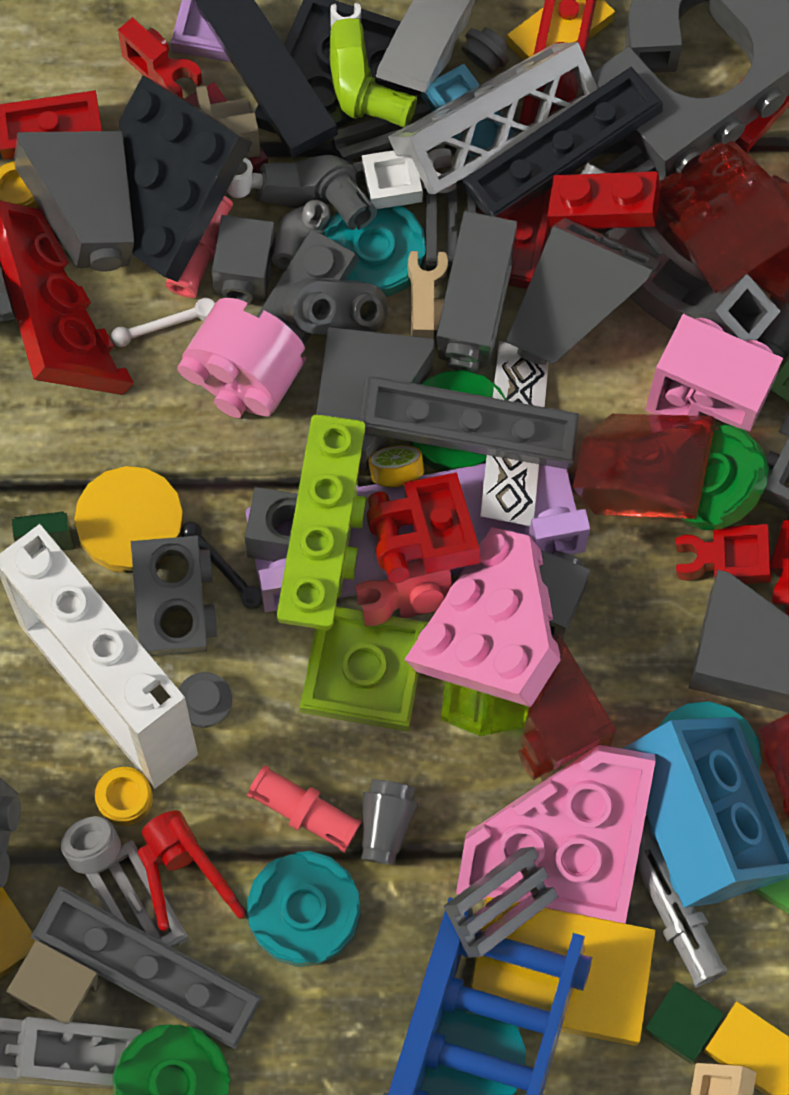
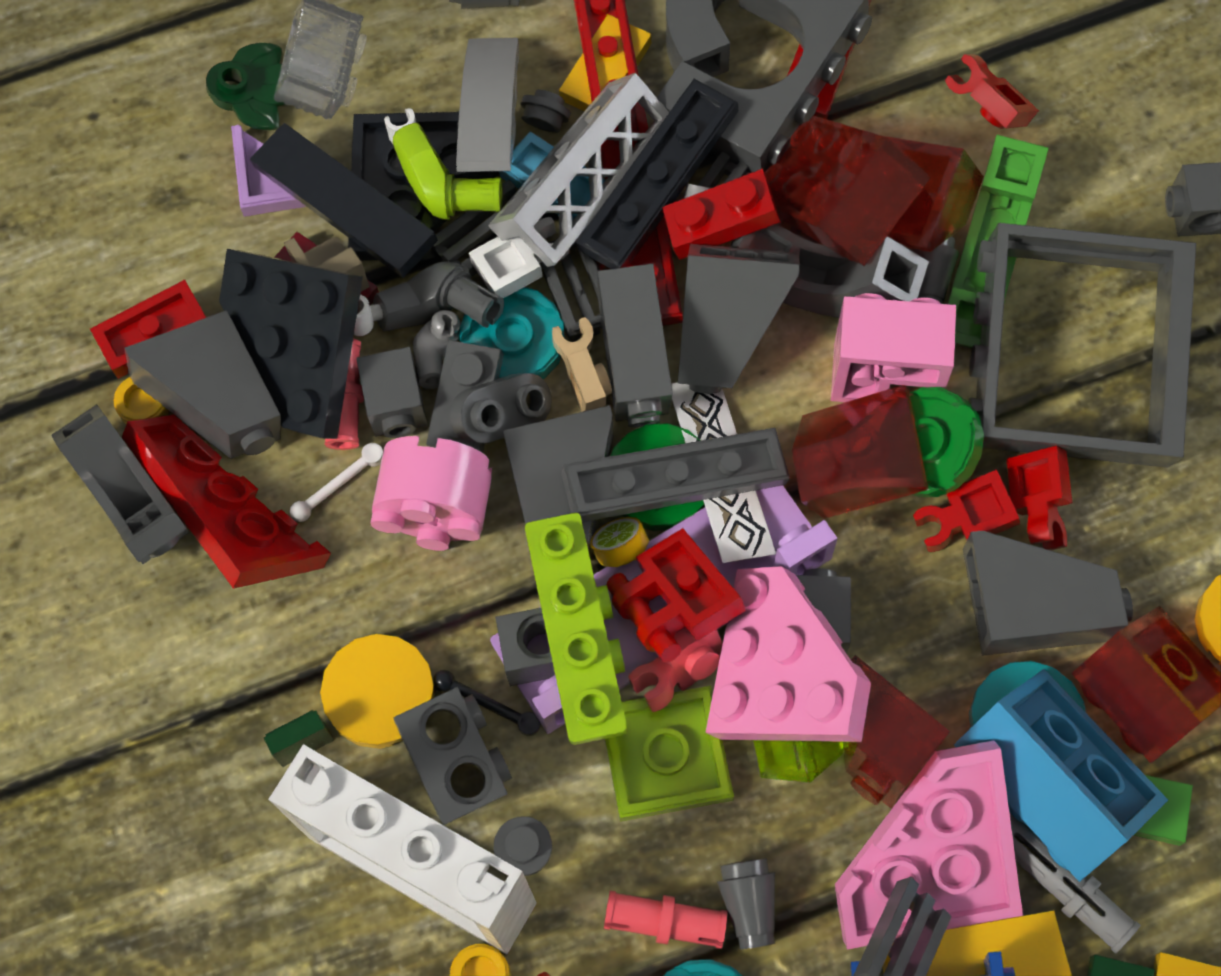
camera: 15 degrees left, 0 degrees up
red plate [118,17,202,98] -> none

